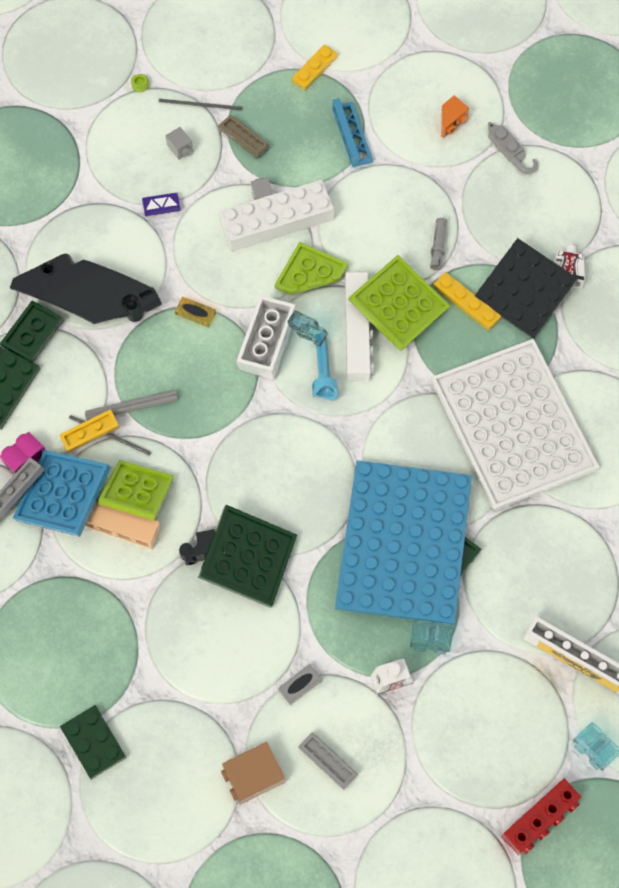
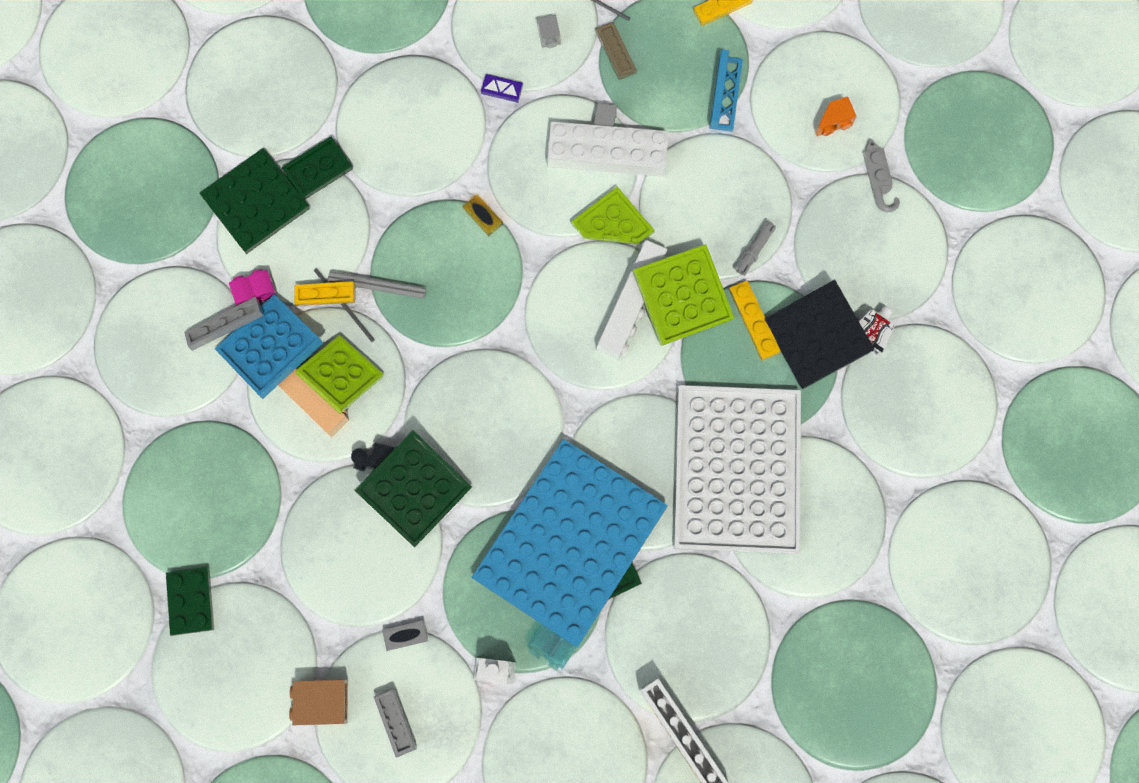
camera: 25 degrees right, 10 degrees up
black panel [10,254,162,324] -> none
white brick [236,295,297,380] -> none
clear light blue brick [287,310,328,347] -> none
medium azure piece [312,333,338,401] -> none

